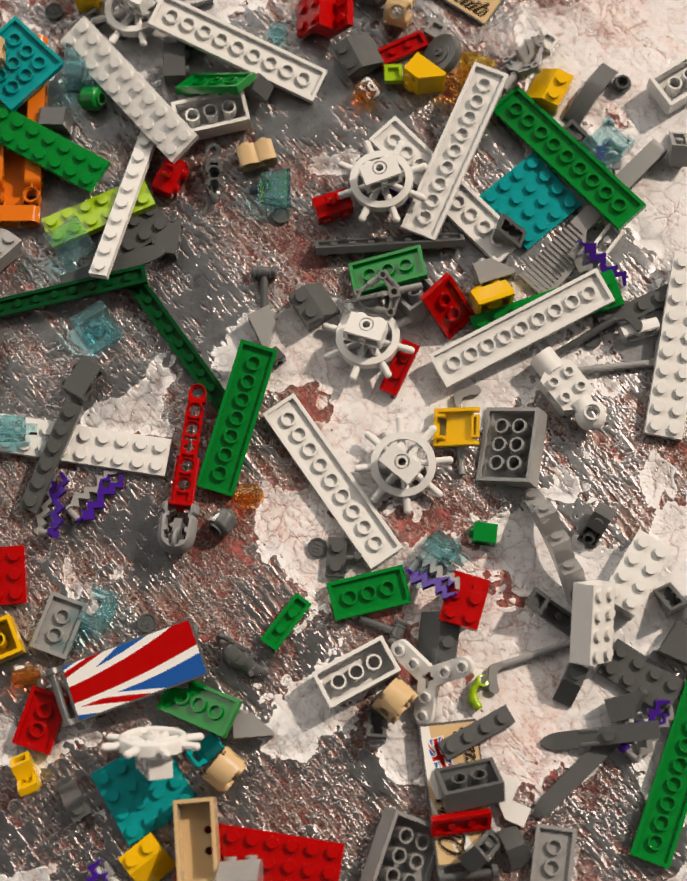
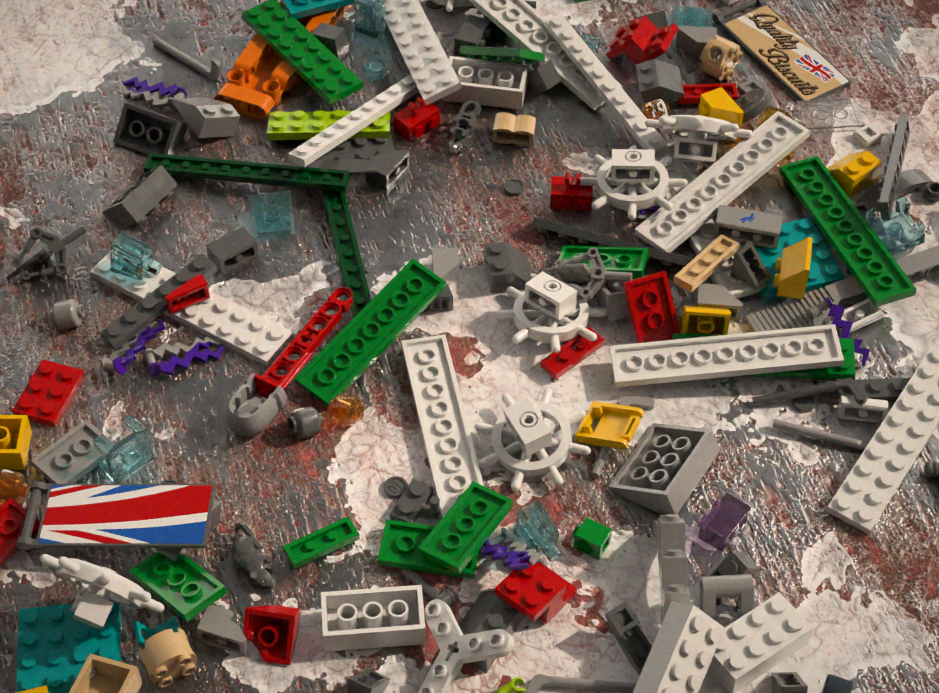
camera: 20 degrees right, 25 degrees down
clear light blue panel [42,214,97,268] -> none
green head [77,86,106,111] -> none
clear light blue torso [250,168,291,208] -> none
dark grey piece [251,266,277,308] -> none
tan brick [372,676,419,725] -> none
lime plate [384,64,403,84] -> none
light grey bar [502,34,546,93] -> none
white brick [530,347,606,431] -> none
none -> red slope [165,274,210,314]
none -> red slope [243,605,301,665]
none -> clear light blue plate [362,59,389,82]
none -> green plate [418,481,514,574]
none -> white plate [544,14,668,154]
none -> white piece [645,115,753,165]
none -> tan plate [673,234,739,292]
none -> clear purple brick [698,493,751,553]
none -> light grey connector [699,574,754,620]
none -> light grey brick [713,205,783,249]
none -> yellow slope [774,237,813,299]
none -> plate [876,115,910,220]

